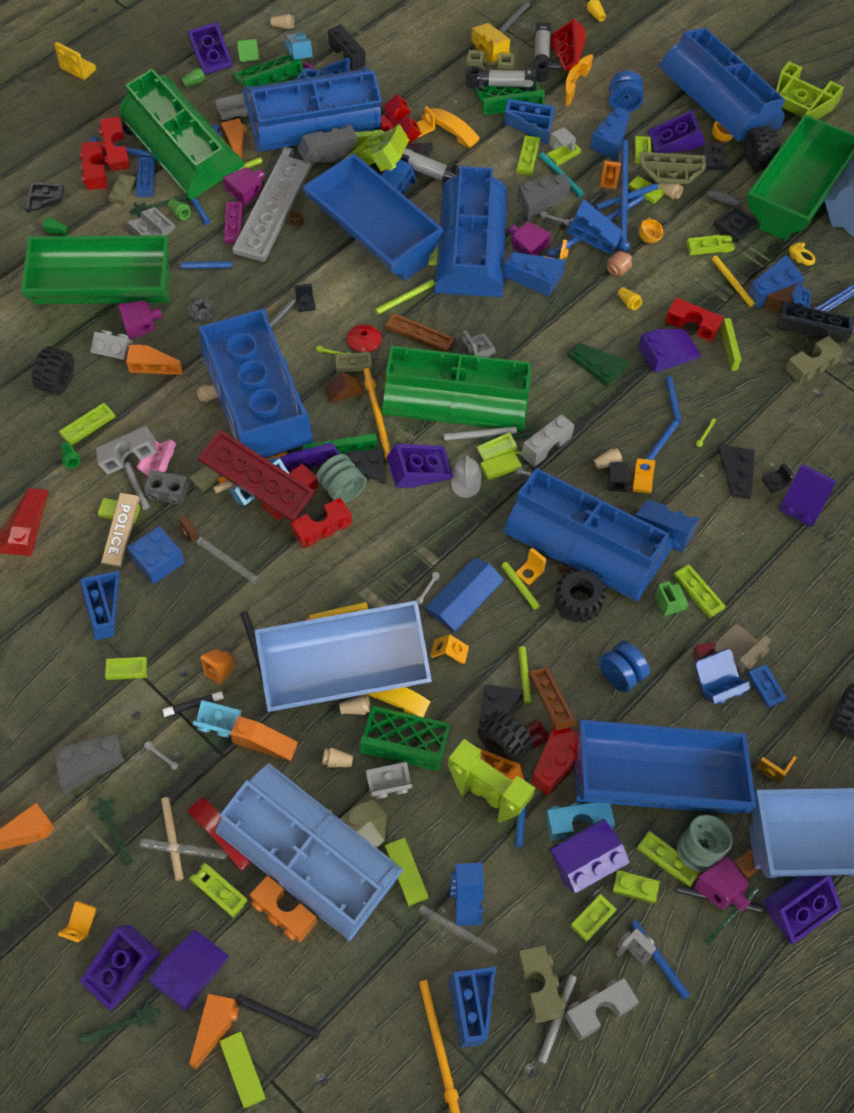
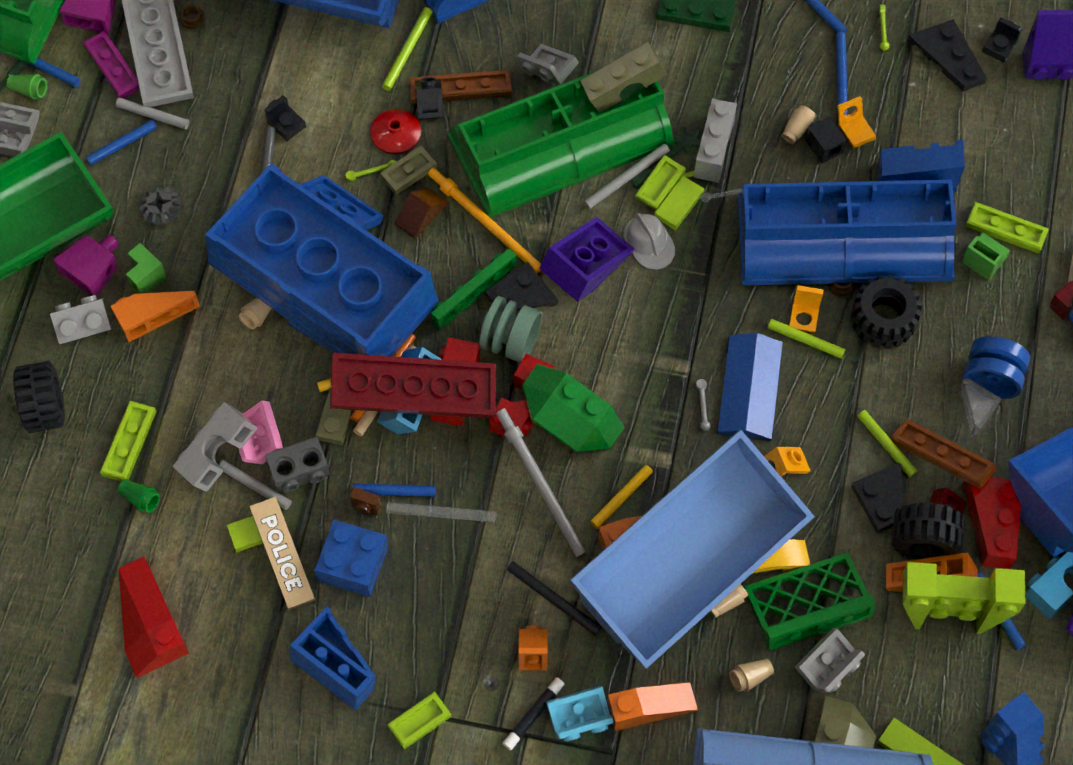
camera: 30 degrees left, 5 degrees up
dark purple wing [280,442,340,472] -> none
none -> light grey bar [116,97,189,129]
none -> bright green piece [126,243,167,294]
none -> blue plate [300,175,384,230]
none -> blue bar [353,483,436,497]
none -> black bracket [416,77,444,119]
none -> light grey bar [496,408,586,558]
none -> green wedge [522,364,625,453]
none -> olive arch [580,42,667,113]
none -> clear slope [959,378,1002,439]

